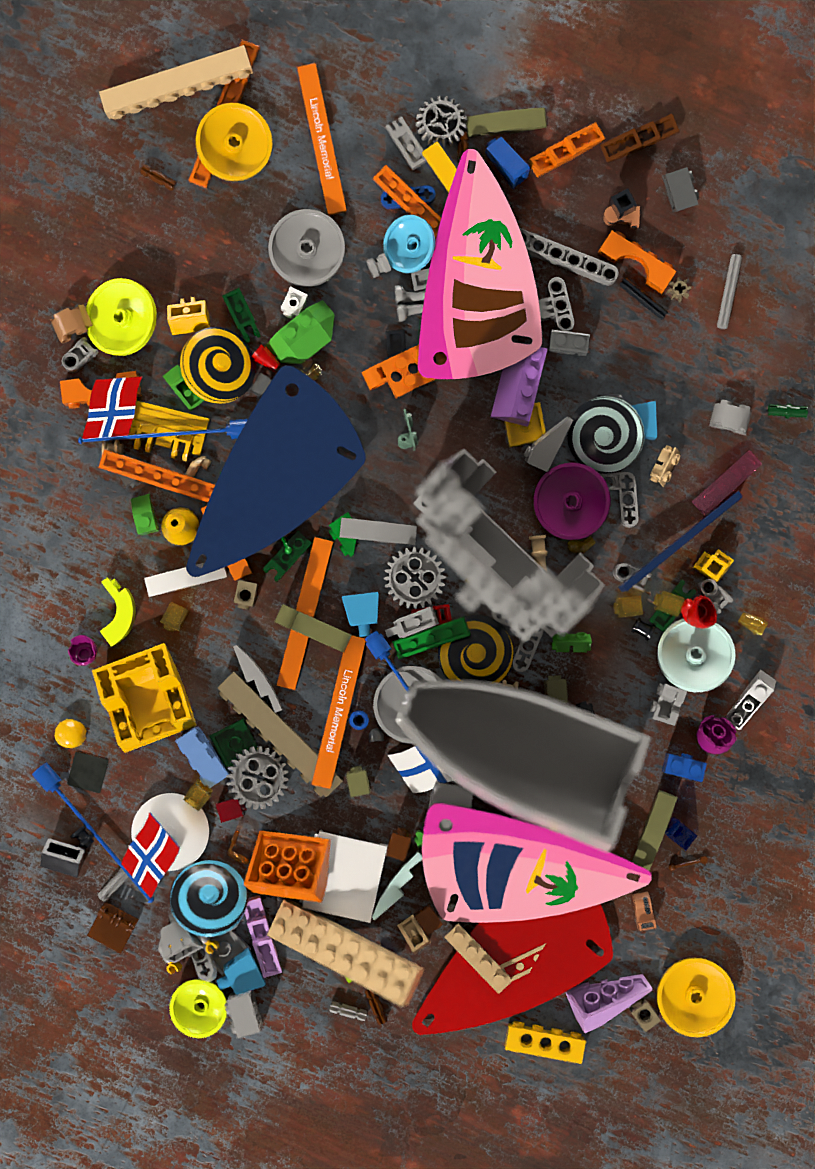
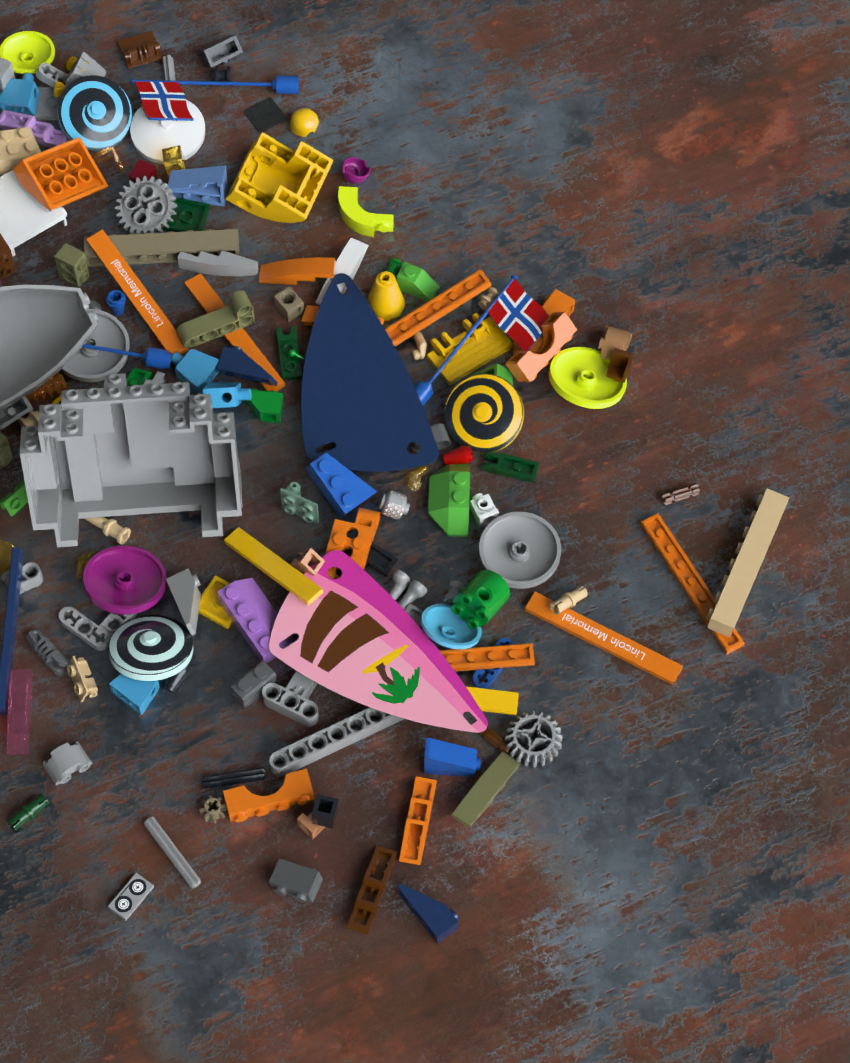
camera: 130 degrees right, 25 degrees down
light grey piece [62,337,99,373] -> none
clear yellow brick [160,602,190,632] -> none
yellow brick [167,297,210,335] -> none
yellow dish [195,103,272,181] -> none
light grey slope [340,518,417,545] -> none
light grey hinge [385,116,427,171] -> none
none -> dark grey hinge [26,629,69,676]
none -> tile [108,872,154,921]
none -> dark azure torso [203,382,252,408]
none -> dark blue slope [217,346,278,386]
none -> yellow tile [224,527,324,606]
none -> orange slope [259,257,336,285]
none -> nougat leg [290,548,325,576]
none -> blue wedge [305,453,377,517]
none -> light grey head [378,490,410,520]
none -> green bush [386,258,403,281]
none -> dark blue slope [397,884,459,944]
none -> green cylinder [451,570,510,629]
none -> arch [506,312,577,382]
none -> tan pin [550,586,587,615]
none -> reddish brown panel [606,348,634,383]

